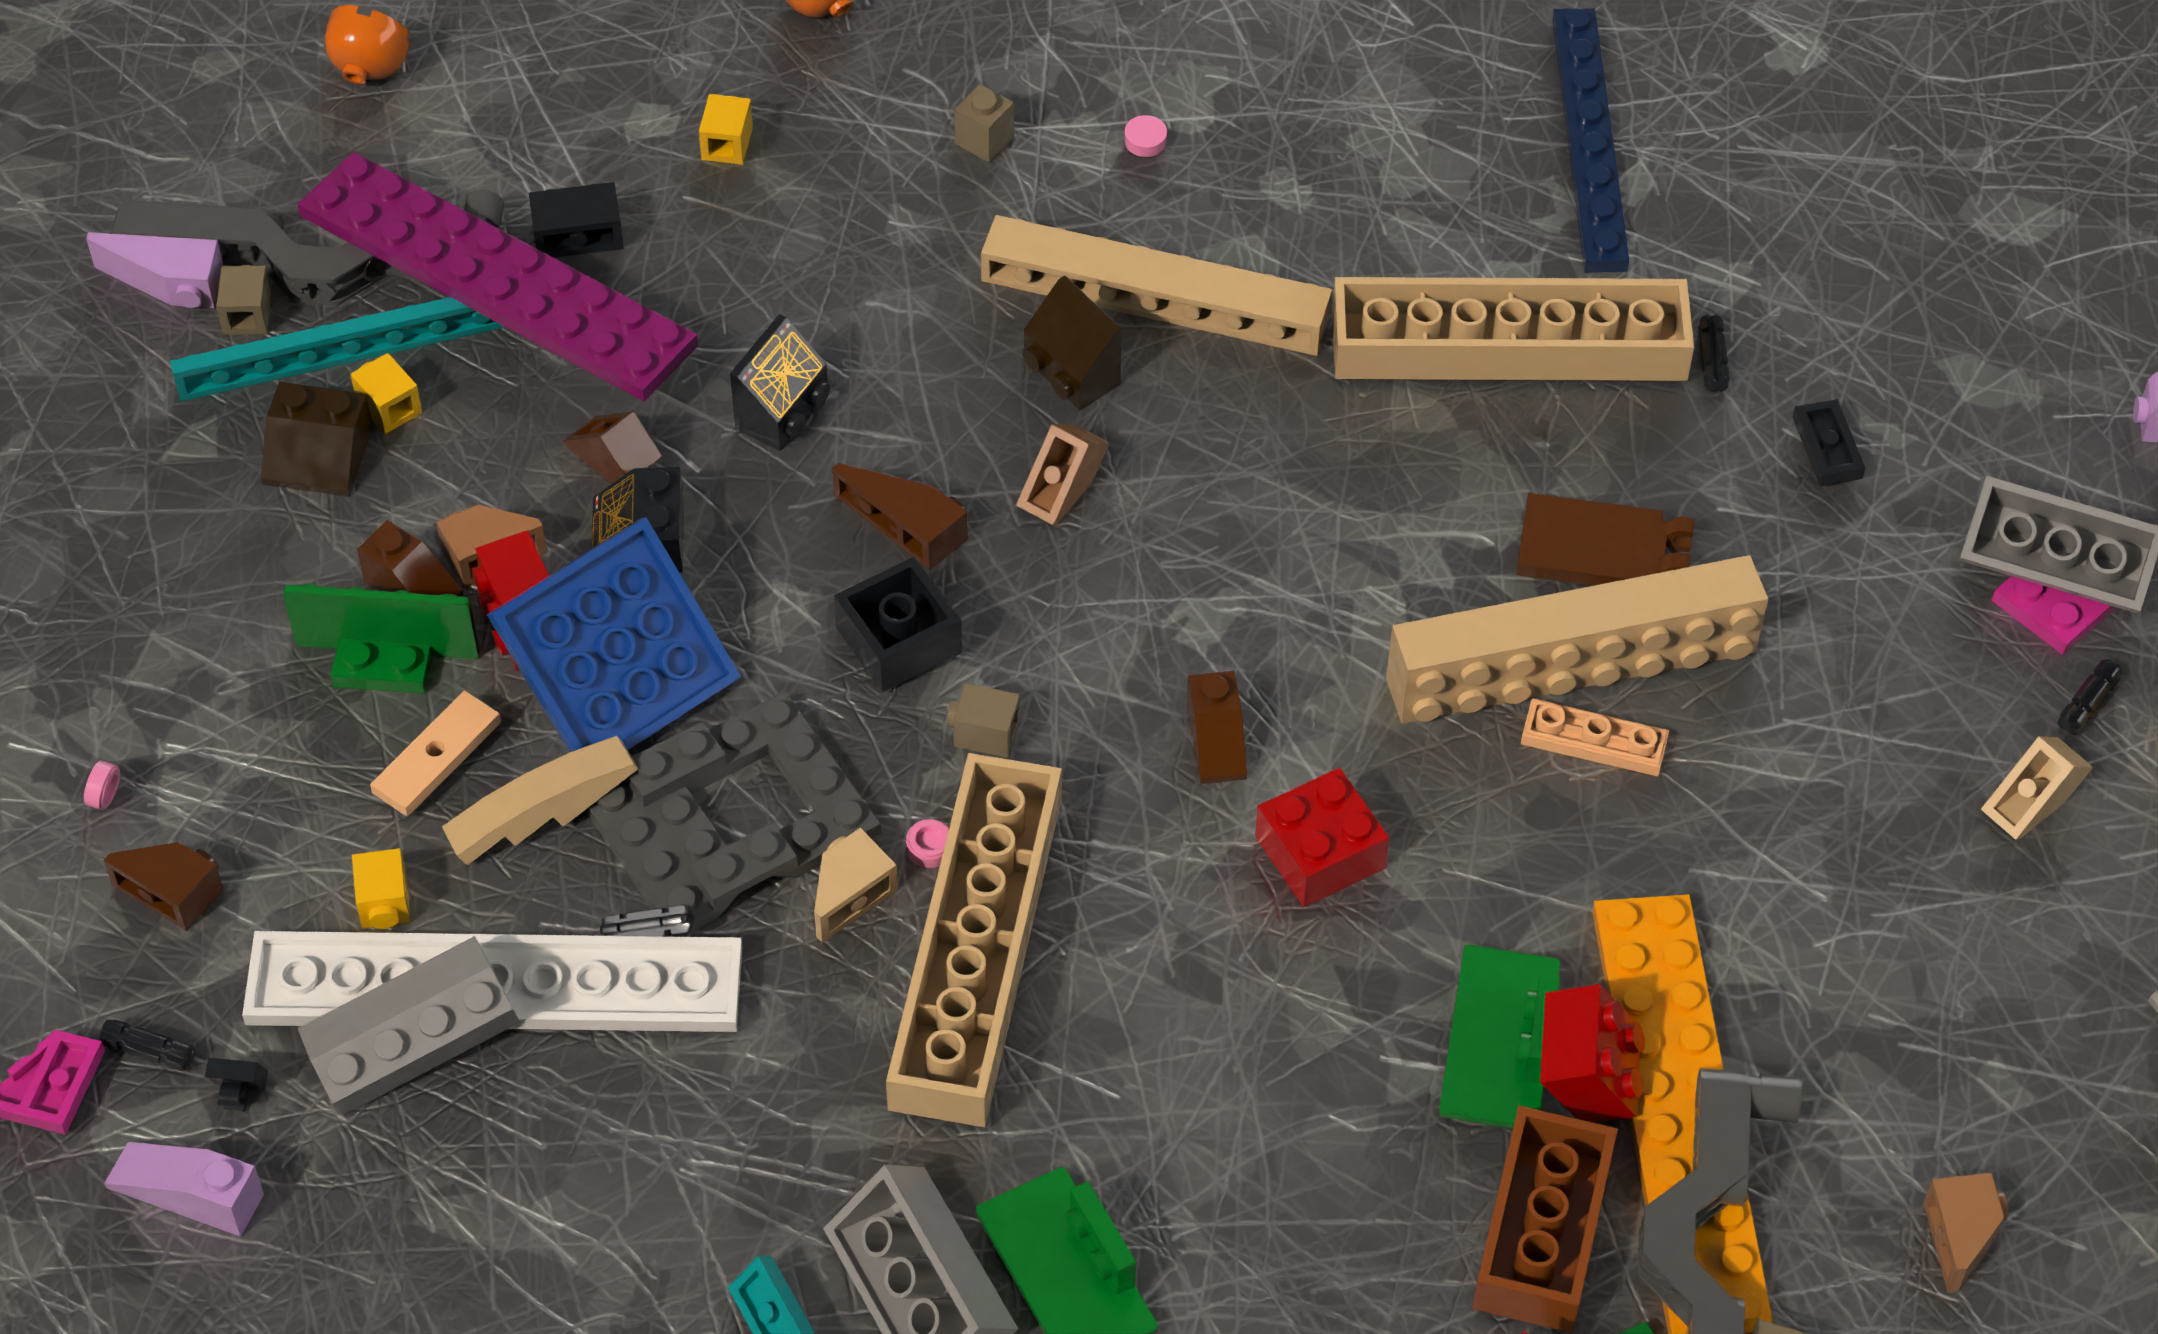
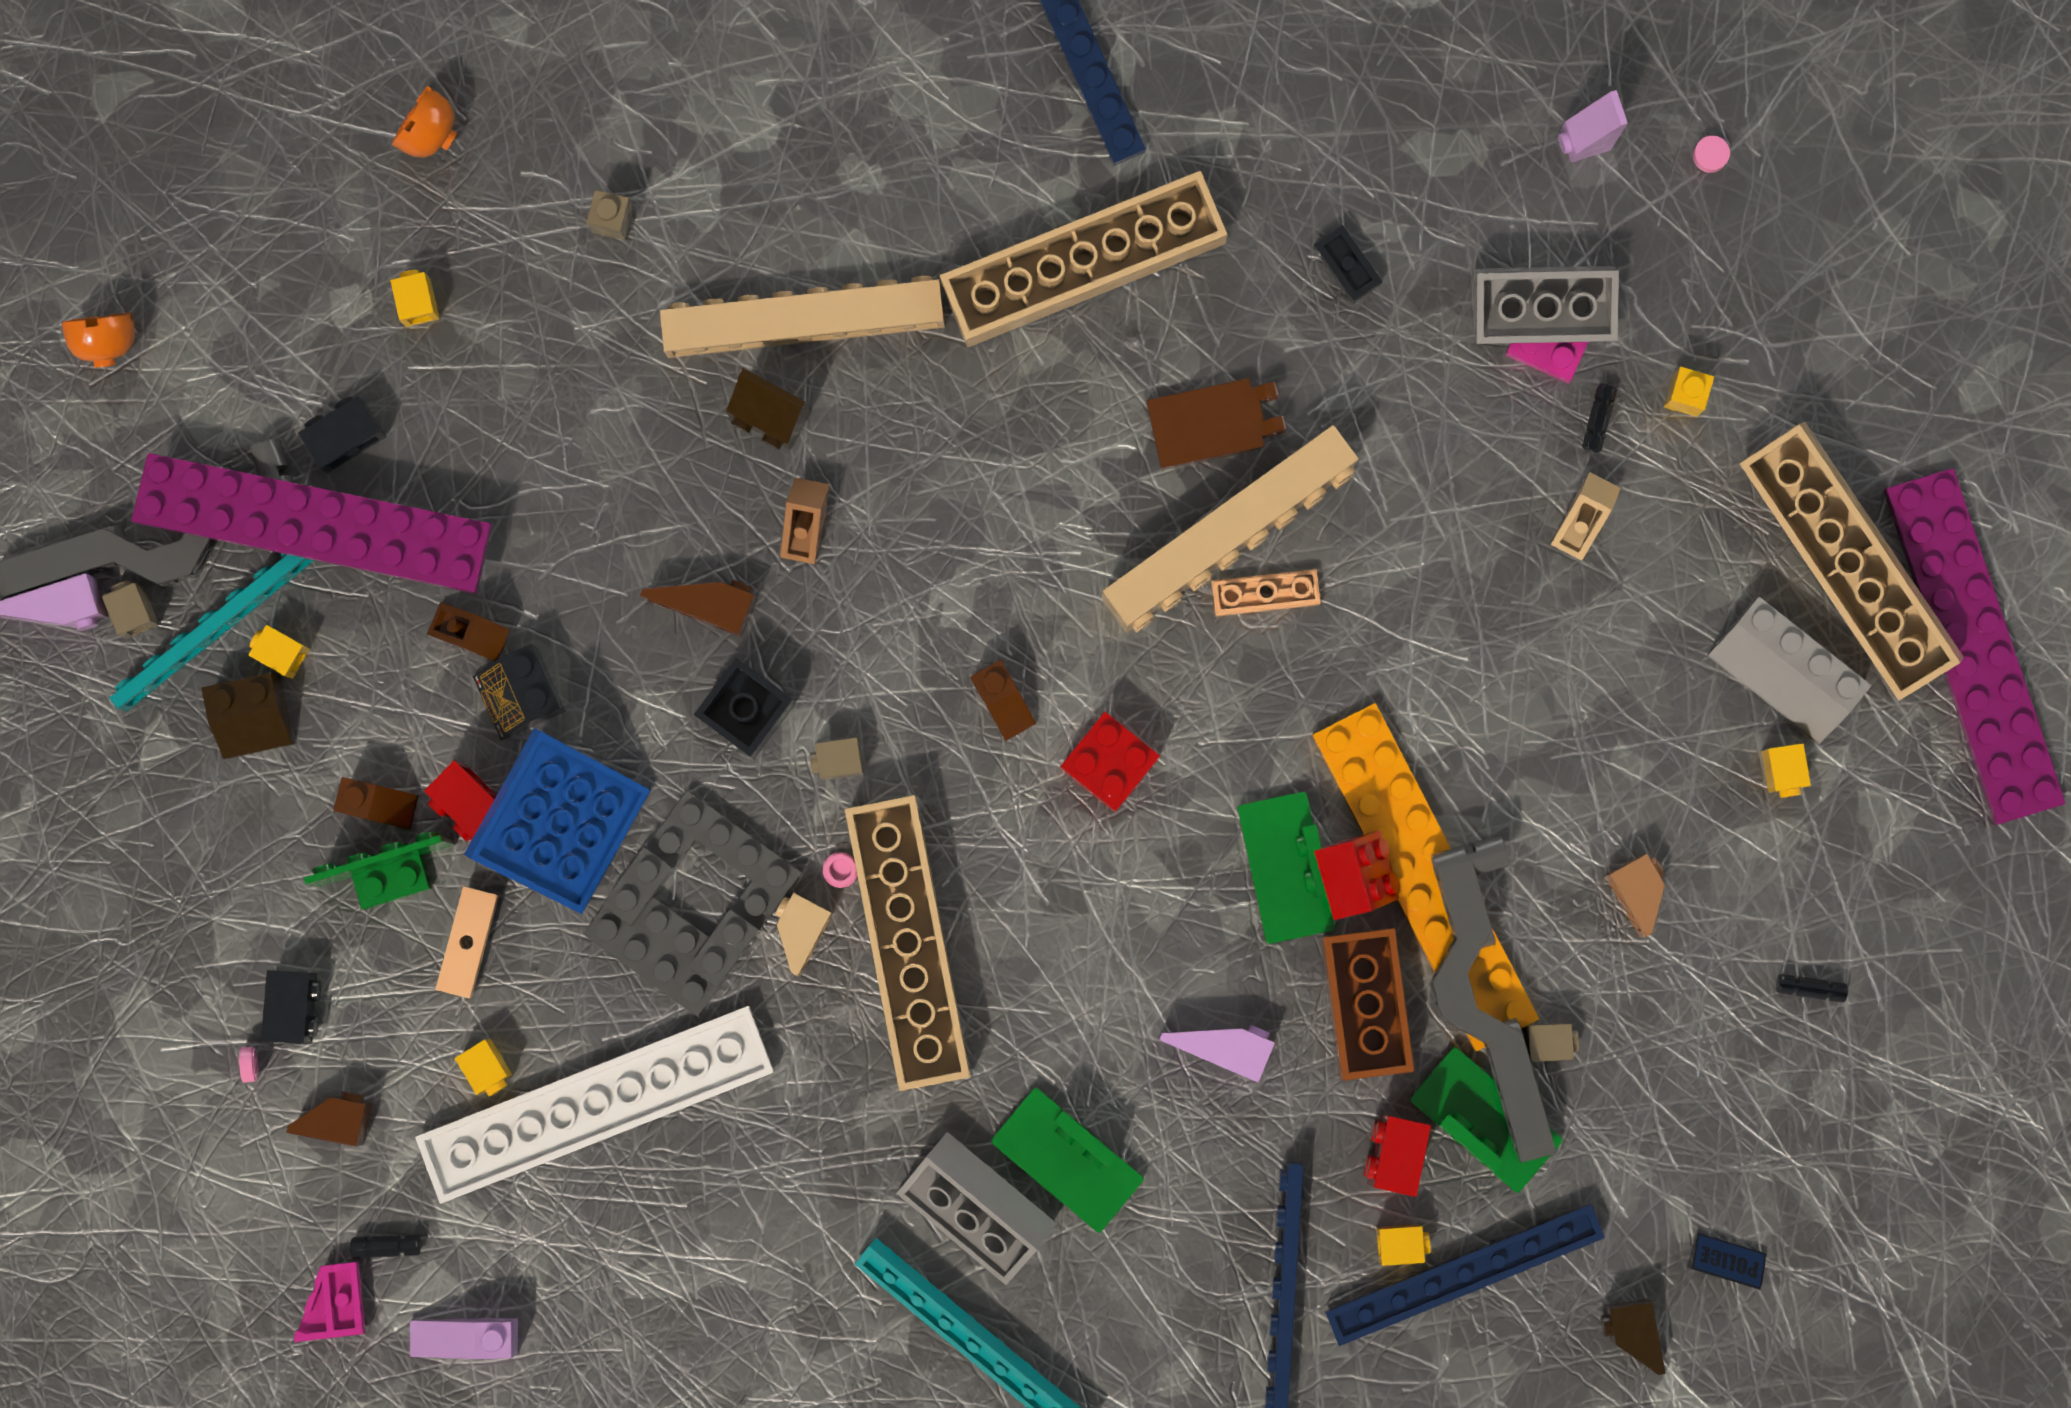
camera: 15 degrees left, 30 degrees up
black tile [205,1057,268,1112] -> none
light grey slope [297,936,520,1116] -> none
medium nougat slope [436,505,547,588] -> none
tan slope [442,736,638,866] -> none
axle [600,904,694,937] -> none
black slope [730,314,830,451] -> none
bright pink tile [1124,115,1167,157] -> none
black axle [1698,314,1730,392] -> none
none -> black brick [261,970,322,1044]
none -> lavender slope [1158,1025,1275,1082]

